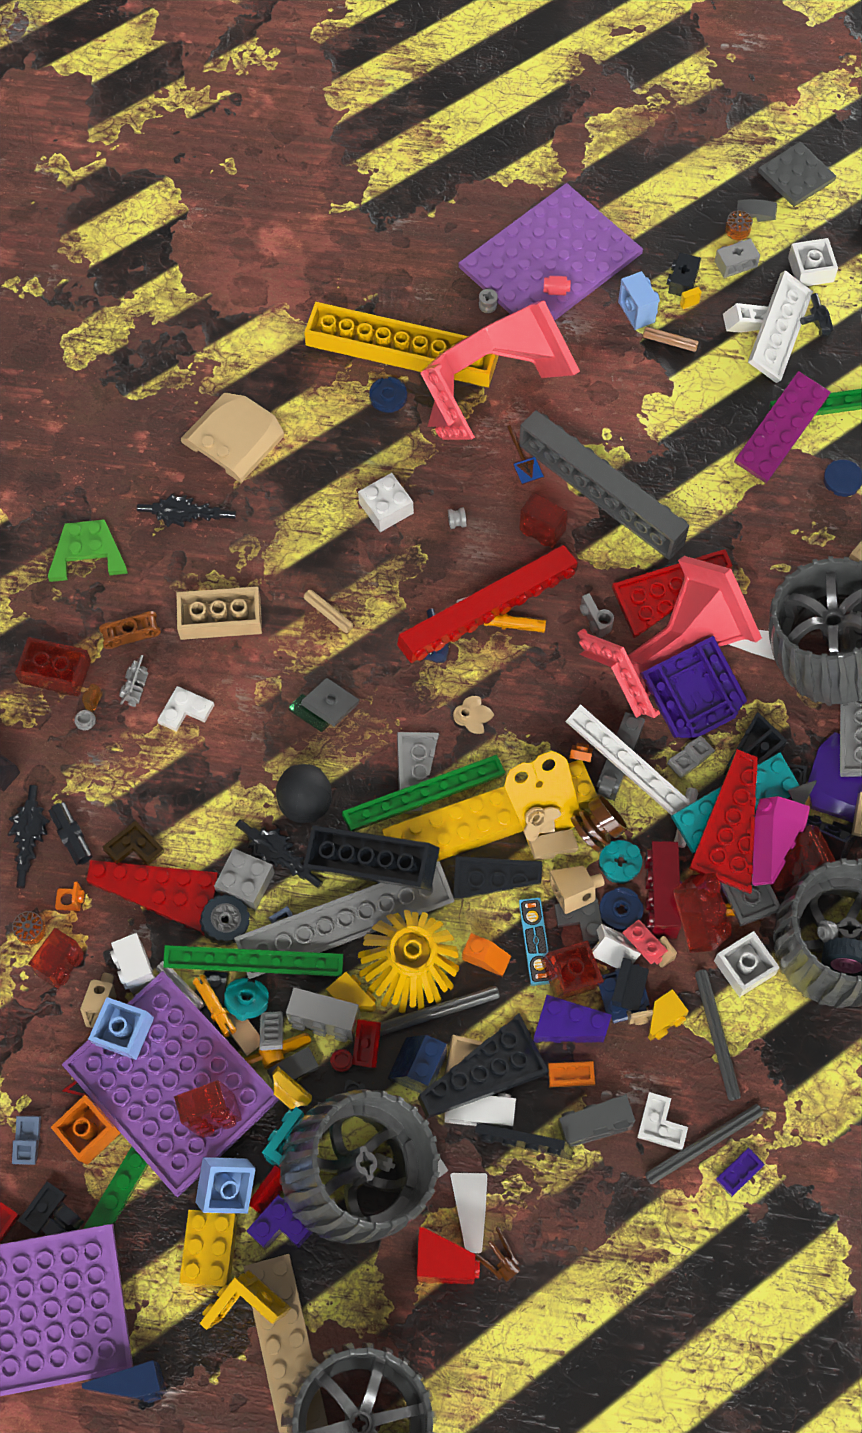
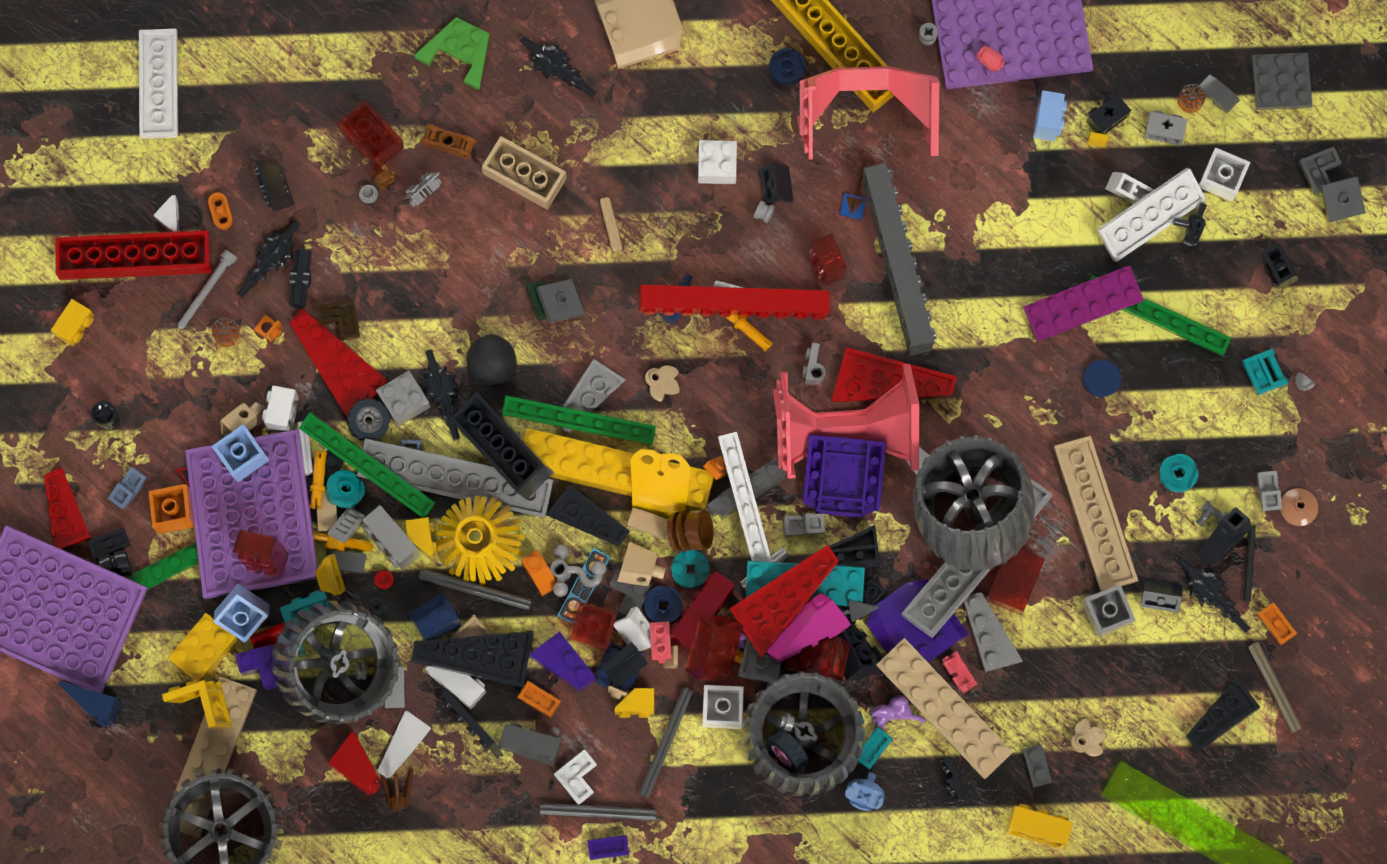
camera: 30 degrees right, 10 degrees up
clear red brick [28,928,84,989] -> none
white plate [157,686,214,732] -> none
red plate [352,1019,381,1068] -> none
tan plate [524,807,562,842] -> none
medium nougat axle [643,326,699,352] -> none
none -> light grey piece [550,544,606,597]
none -> black panel [760,163,794,205]

